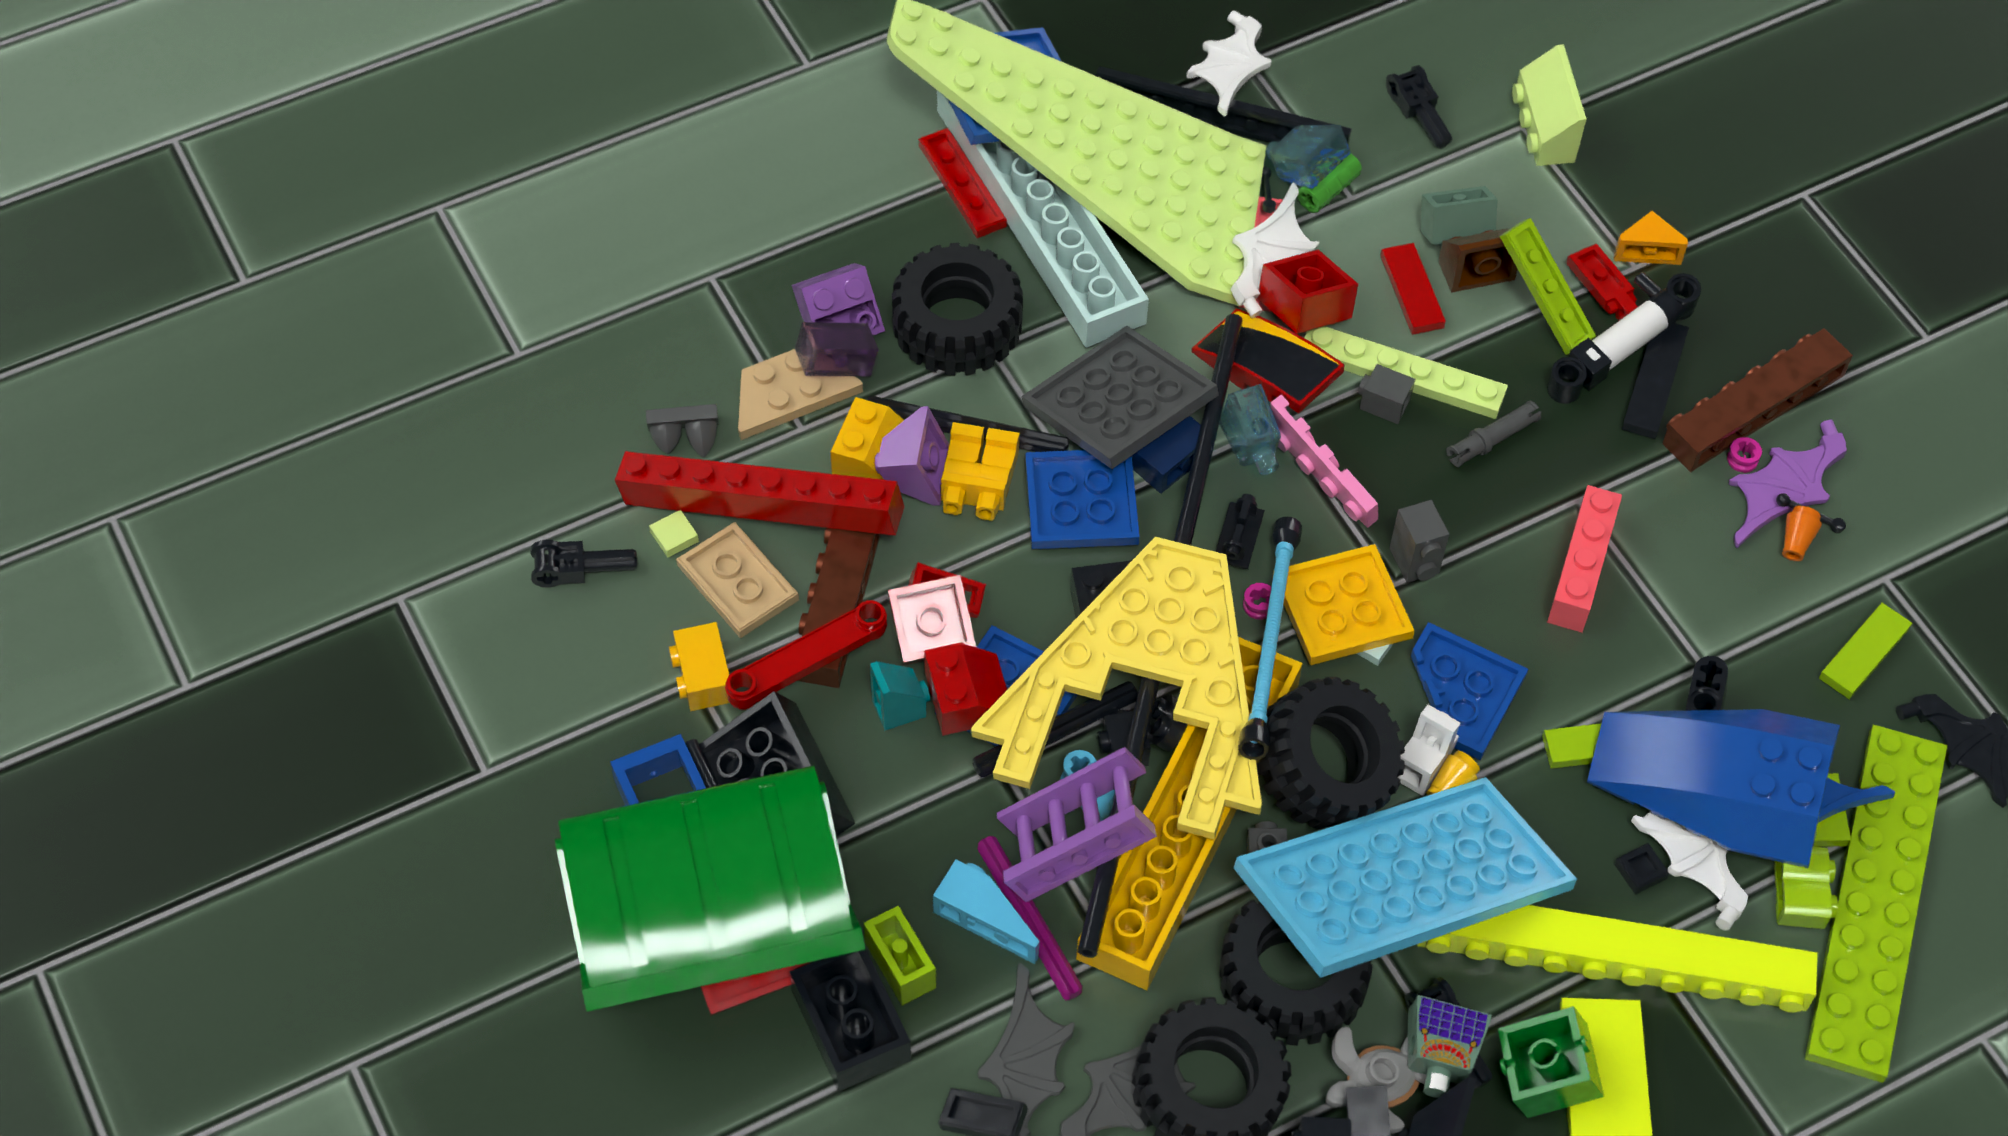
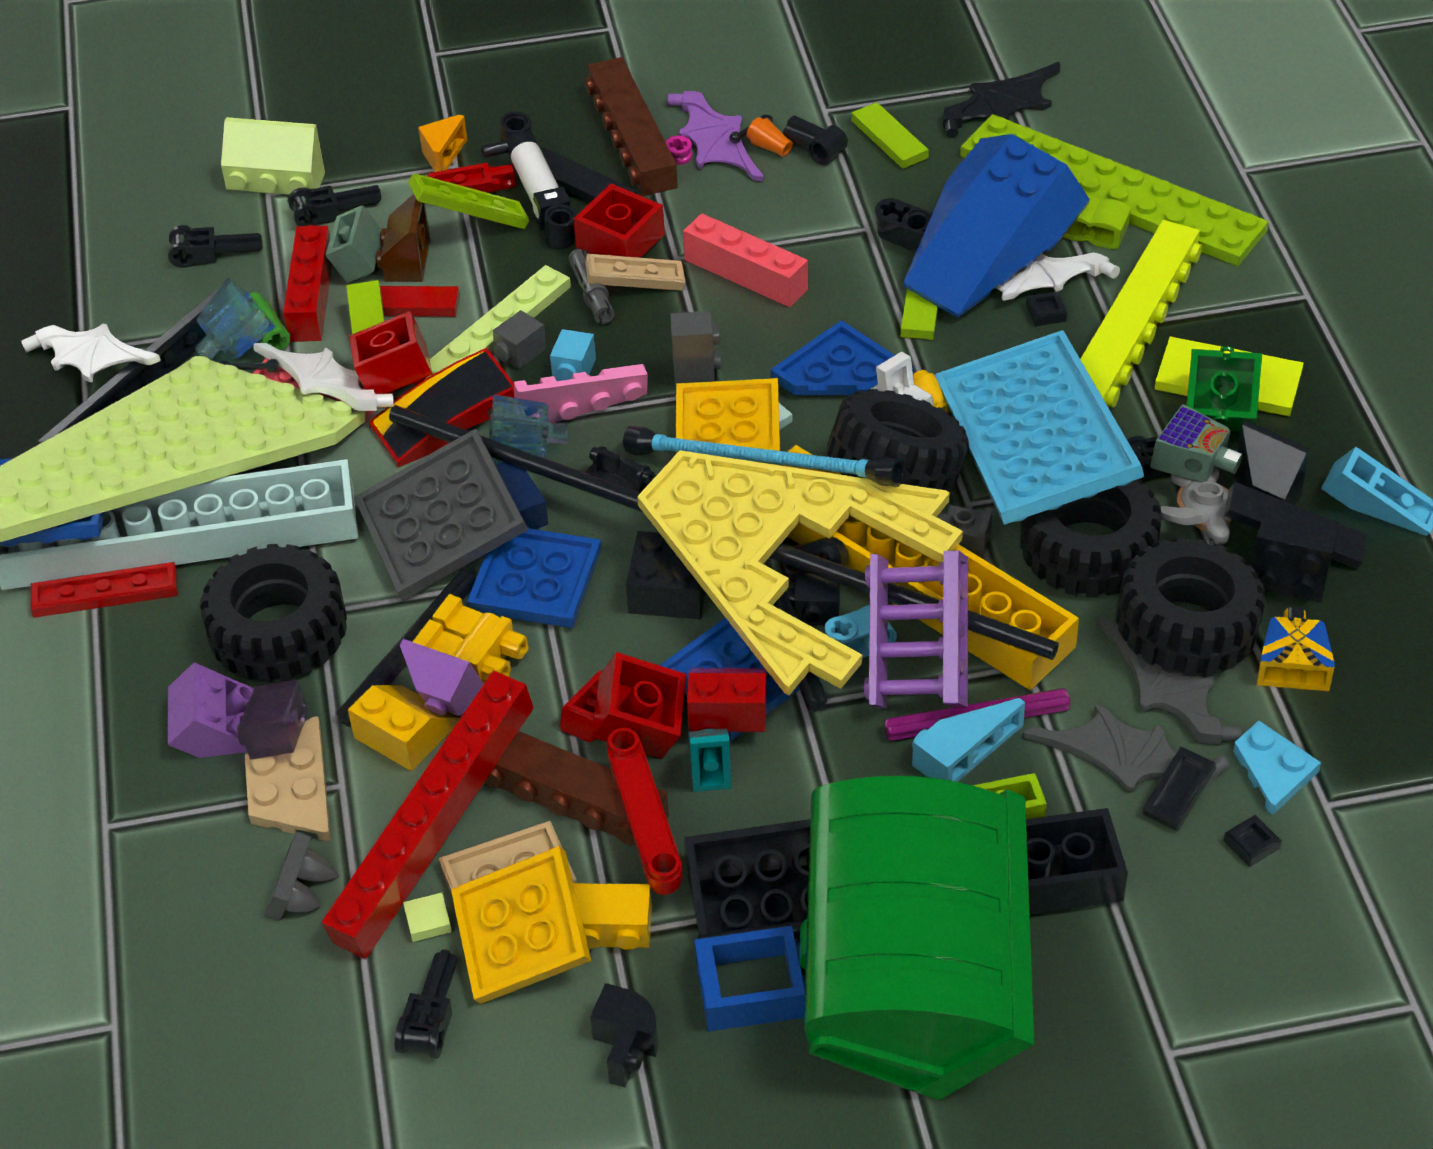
camera: 70 degrees left, 10 degrees down
none -> red brick [283,225,332,342]
none -> black connector [287,185,382,226]
none -> lime tile [346,280,385,334]
none -> yellow plate [451,846,591,1004]
none -> medium azure brick [550,329,596,381]
none -> red brick [573,184,665,258]
none -> tan tile [585,254,686,291]
none -> black brick [590,983,658,1087]
none -> black piece [783,115,848,165]

